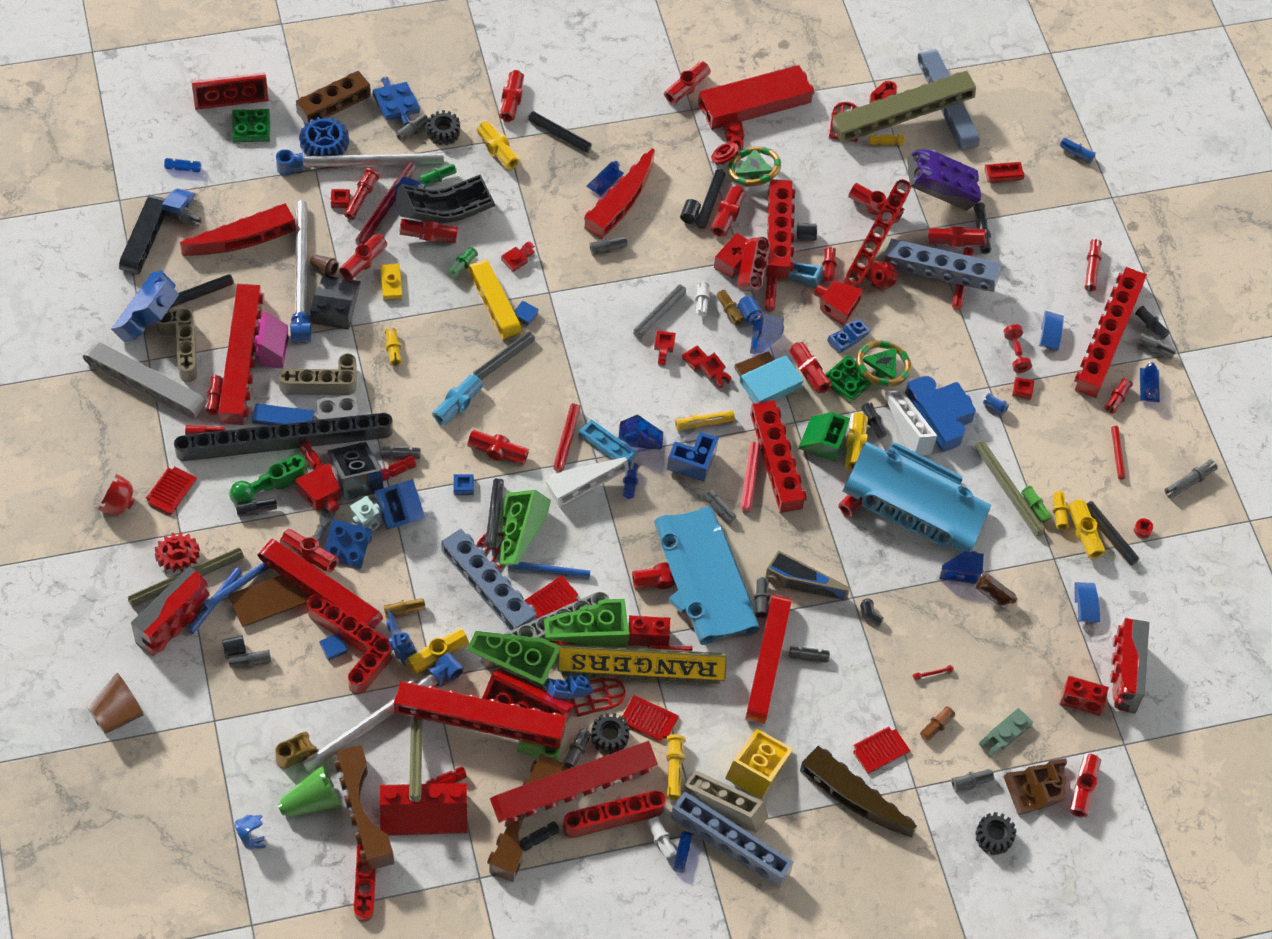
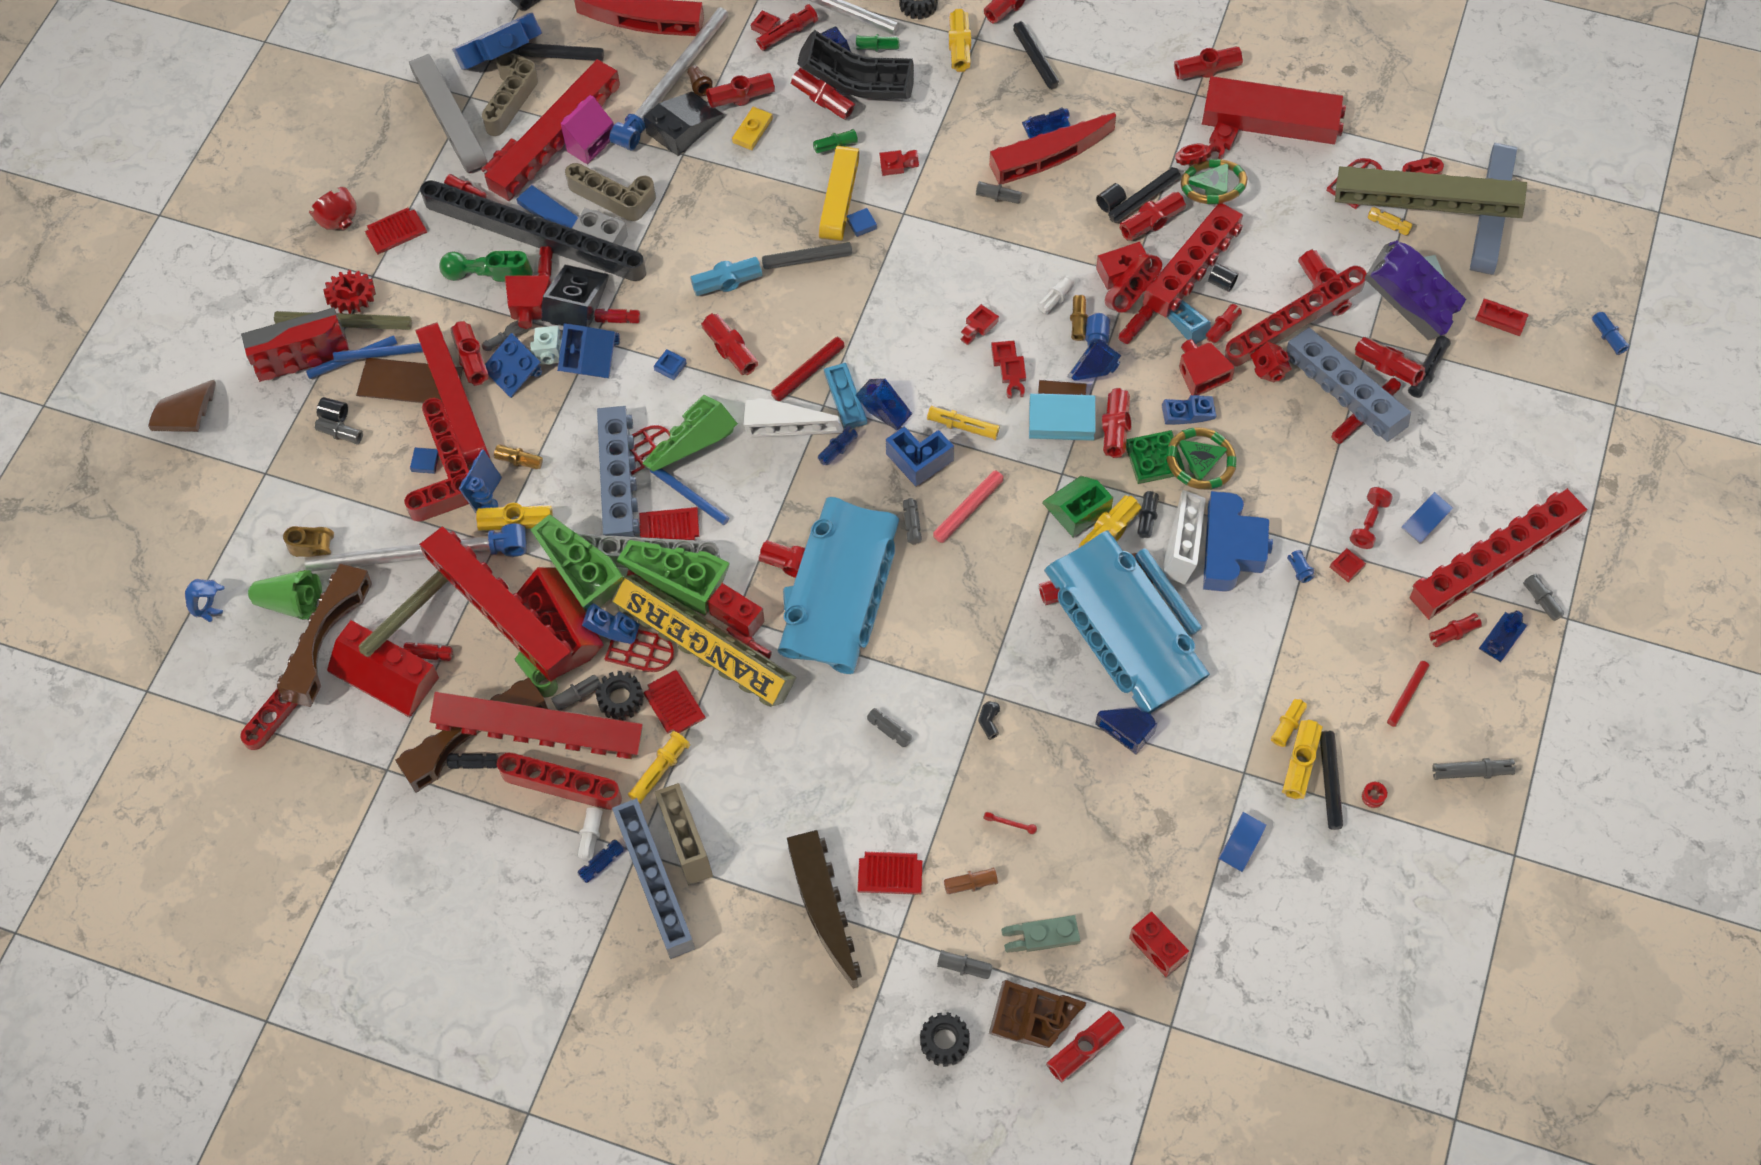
camera: 40 degrees right, 5 degrees up
black axle [236,498,277,517] -> none
dark red axle [355,162,416,245] -> none
dark grey axle [381,446,421,459] -> none
yellow pin [384,327,402,366] -> none
black axle [485,478,504,548] -> none
dark grey axle [633,284,687,338] -> none
yellow slope [725,729,793,800] -> none
red beam [745,595,792,724] -> none
red brick [750,400,807,513] -> none
dark grey axle [754,577,770,618] -> none
slope [765,550,850,601] -> none
olive axle [975,440,1045,536] -> none
reddish brown hinge [975,571,1017,610] -> none
bright green axle [1021,486,1051,522] -> none
pin [1084,239,1102,291] -> none
red piece [1110,618,1150,714] -> none
black pin [1135,305,1170,340] -> none

